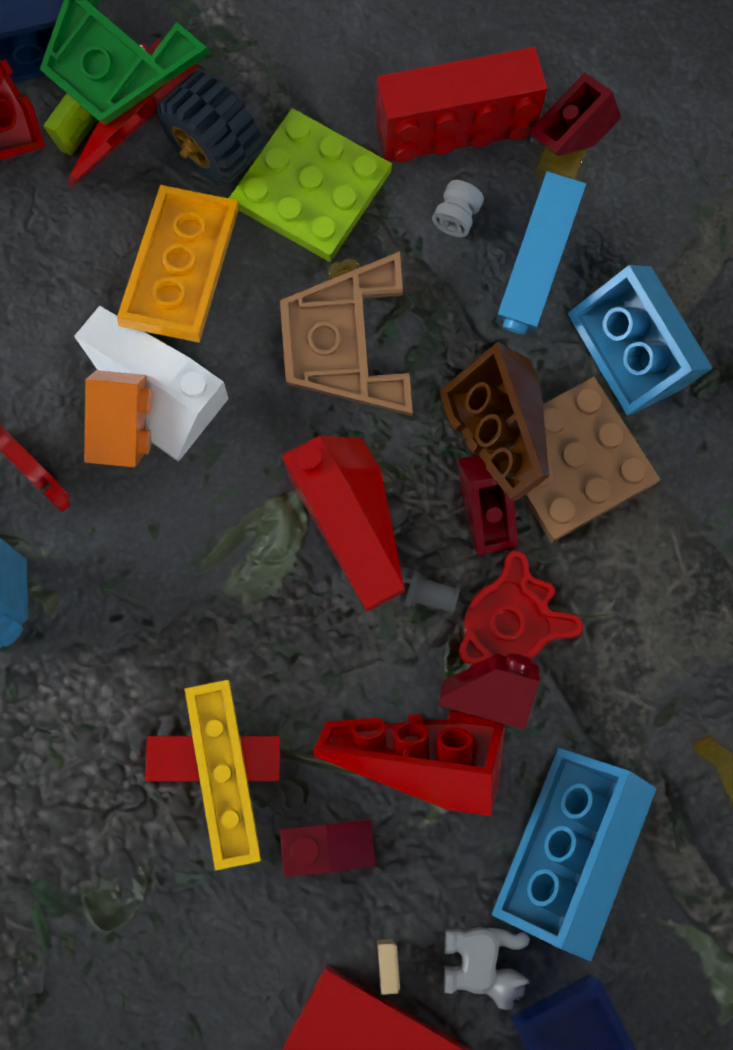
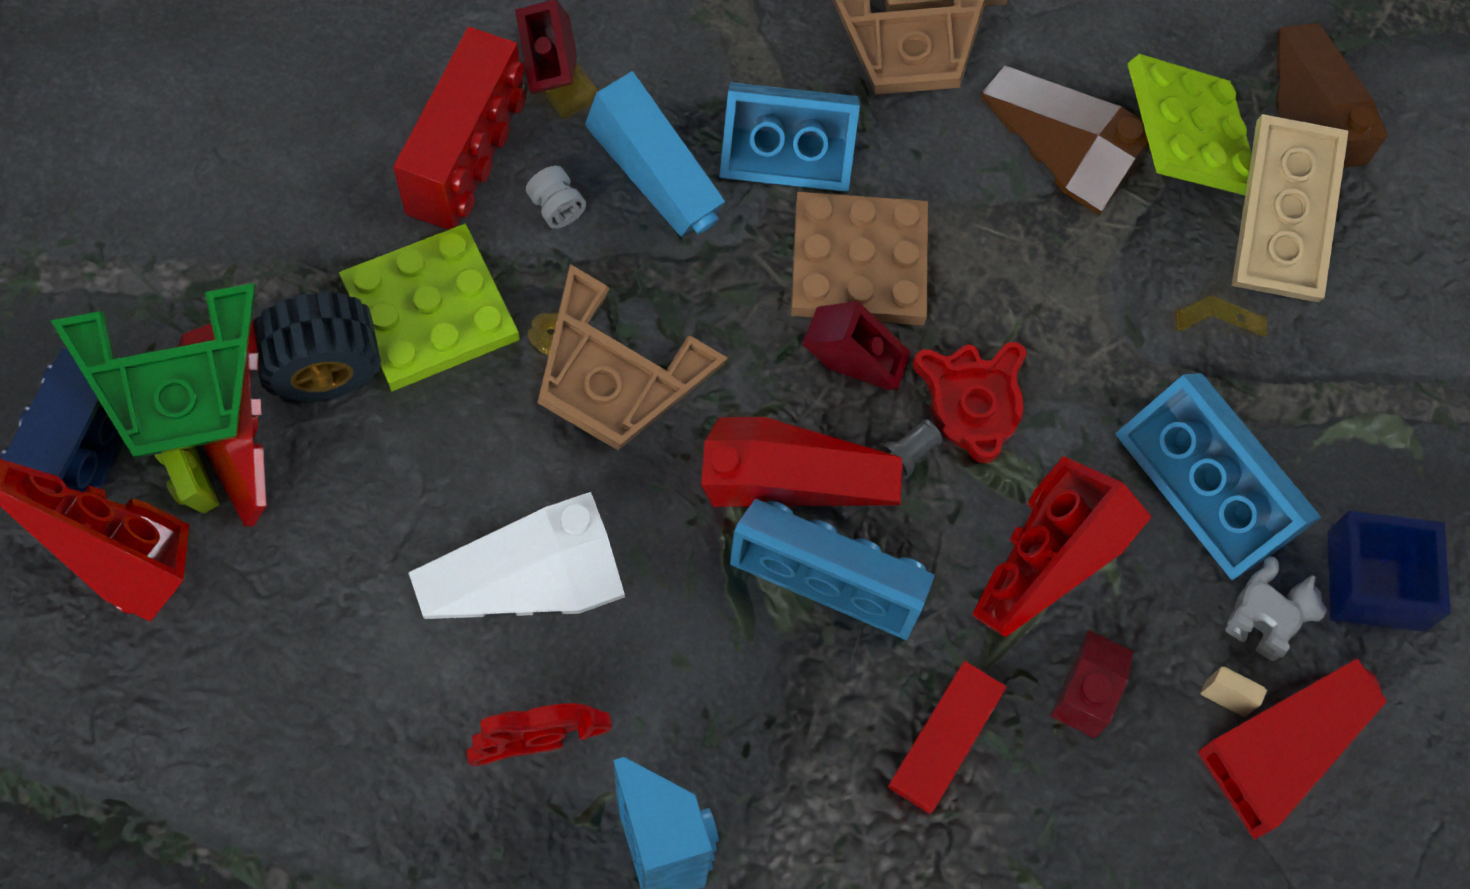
camera: 60 degrees left, 10 degrees down
orange brick [84,370,153,467] -> none
light orange plate [117,185,239,343] -> none
yellow plate [184,680,262,871] -> none
dark red slope [438,653,540,730] -> none
reddish brown wedge [439,342,549,501] -> none
none -> dark azure slope [730,499,935,641]

